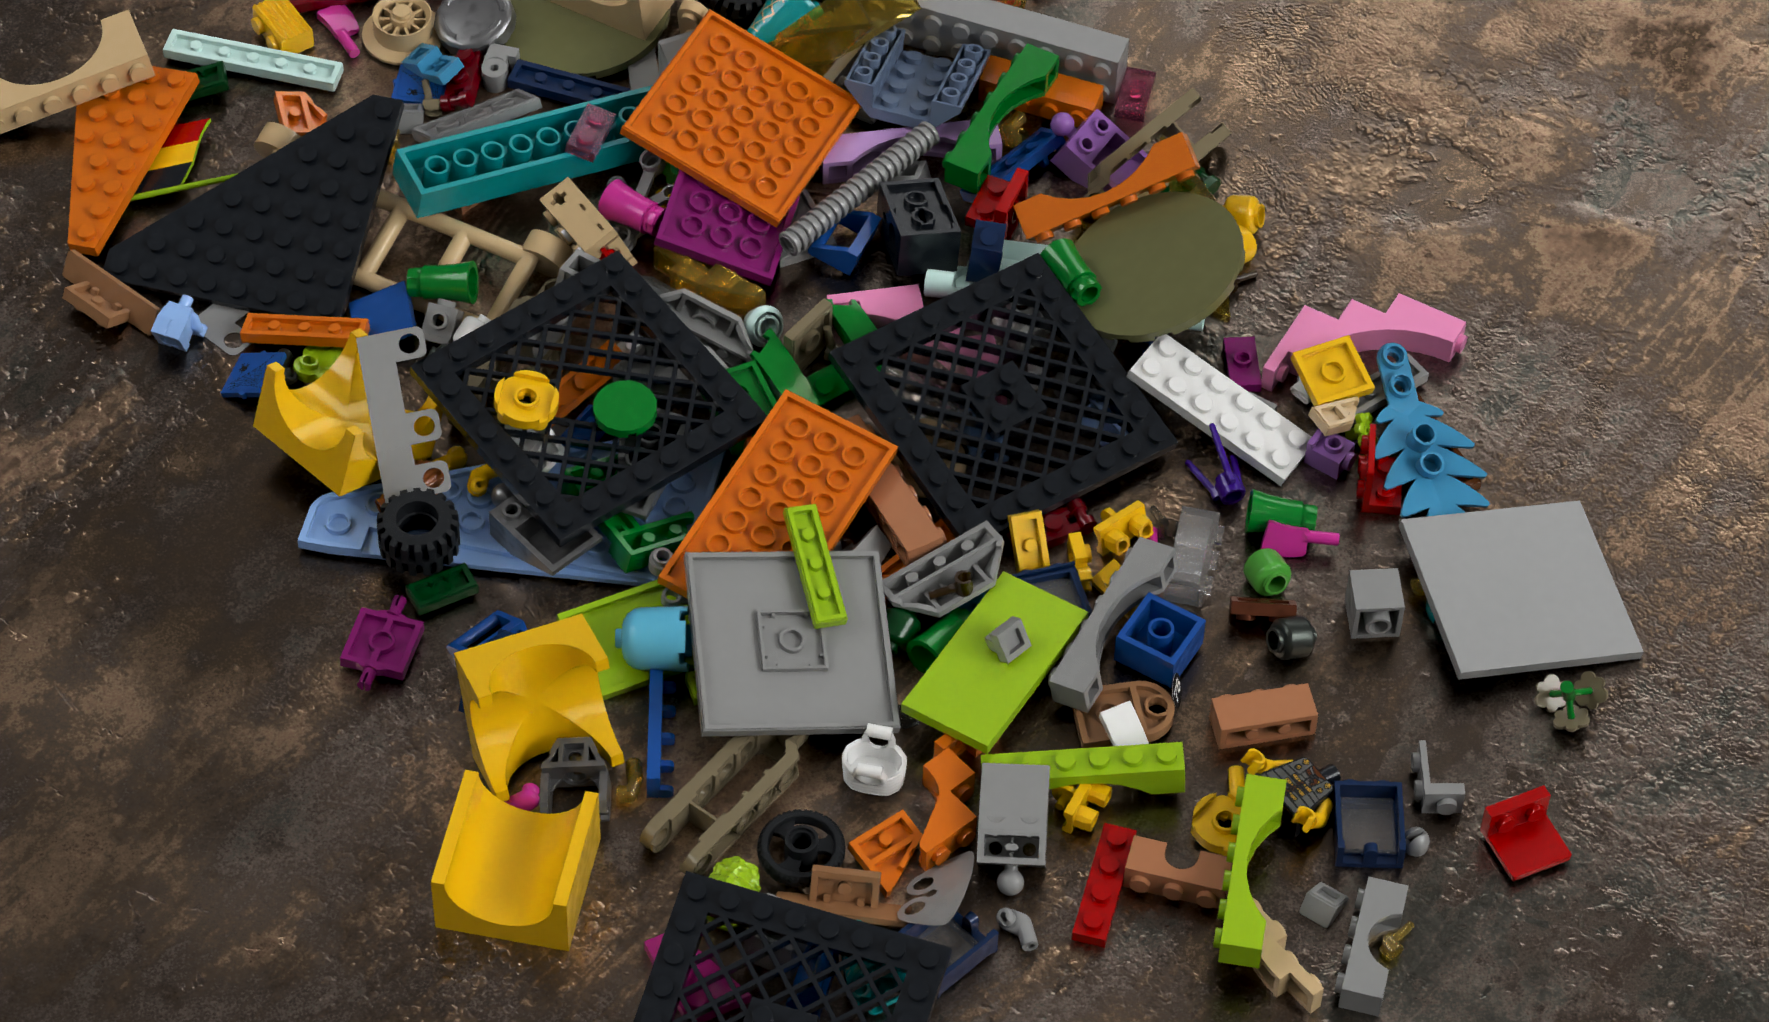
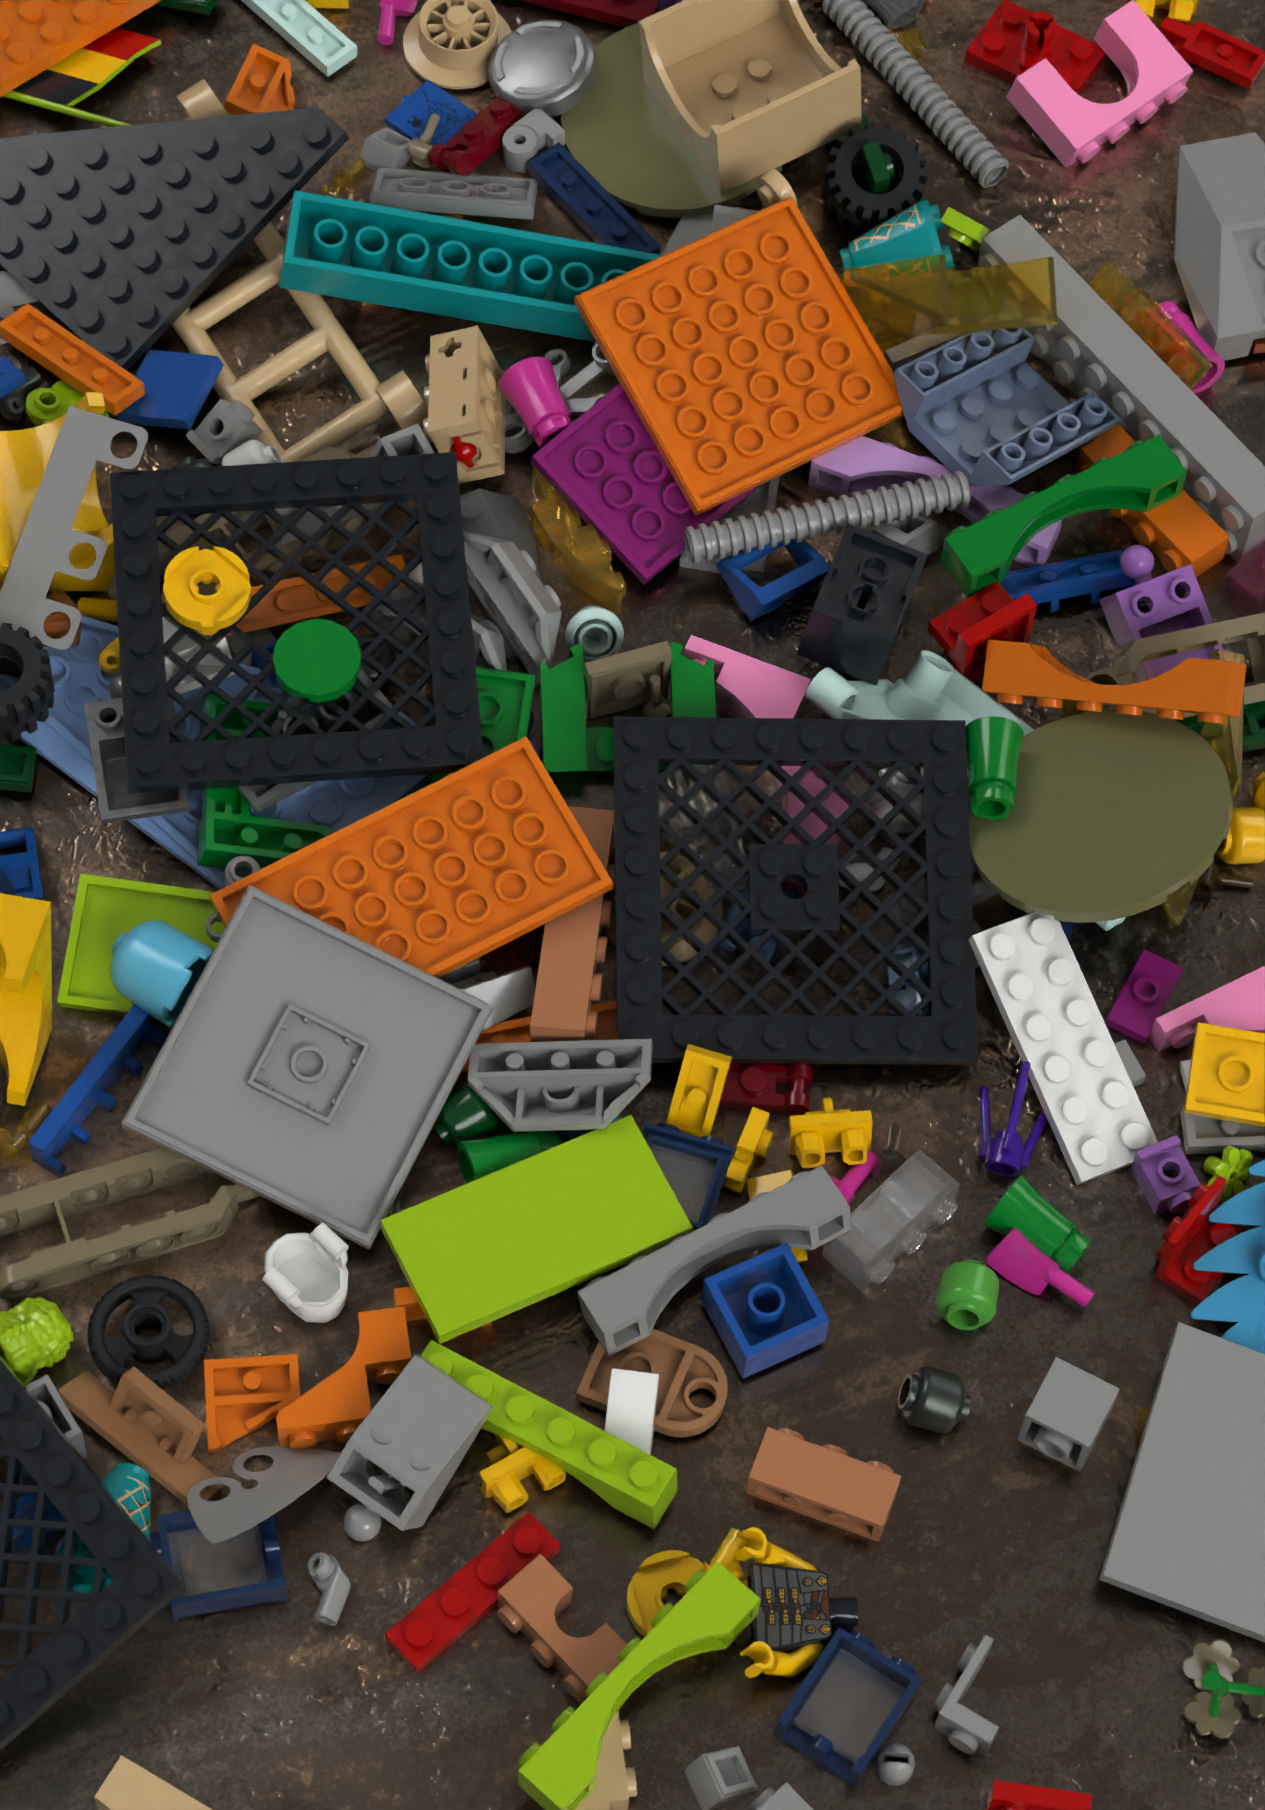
camera: 30 degrees right, 10 degrees up
dark azure slope [401,43,465,85] -> none
green plant [406,261,479,304] -> none
clear pink plate [565,103,616,163] -> none
lime tile [783,504,848,629] -> none
dark brown hand [928,570,973,600] -> none
dark blue slope [965,219,1007,283] -> none
light grey tile [984,616,1032,664] -> none
clear yellow arm [999,110,1027,148] -> none
black sticker [1172,673,1182,708] -> none
copper plate [1229,596,1297,622] -> none
tan tile [1308,396,1360,437] -> none

